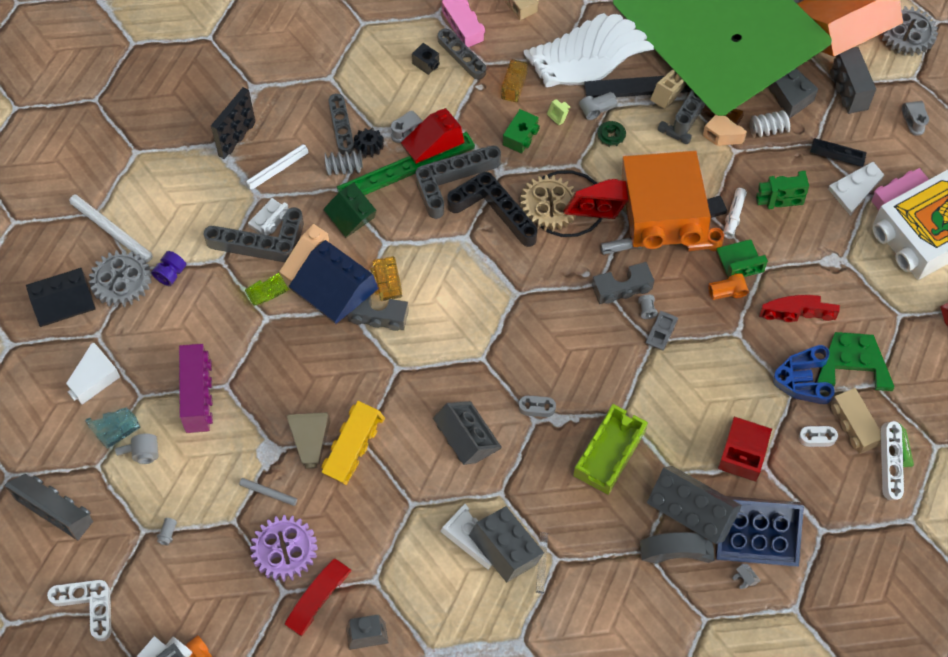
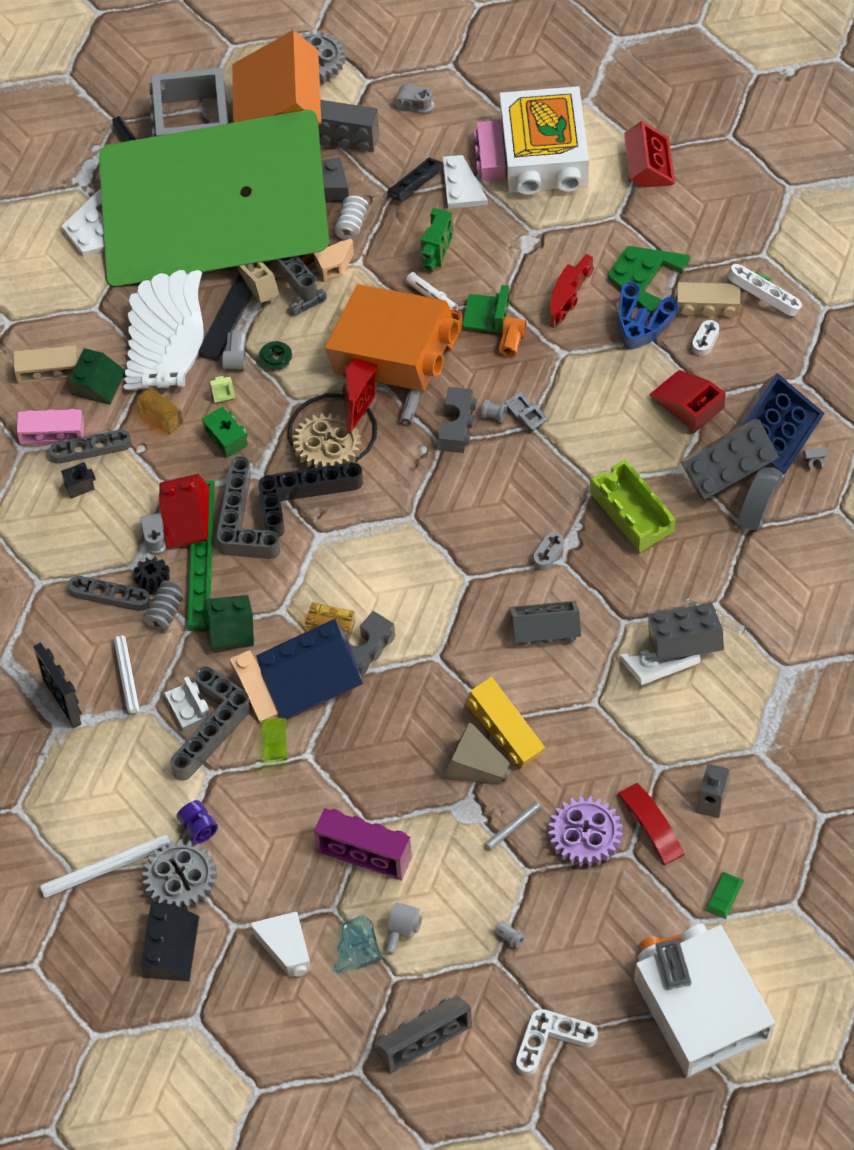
camera: 60 degrees left, 5 degrees down
none -> dark green slope [68,348,125,405]

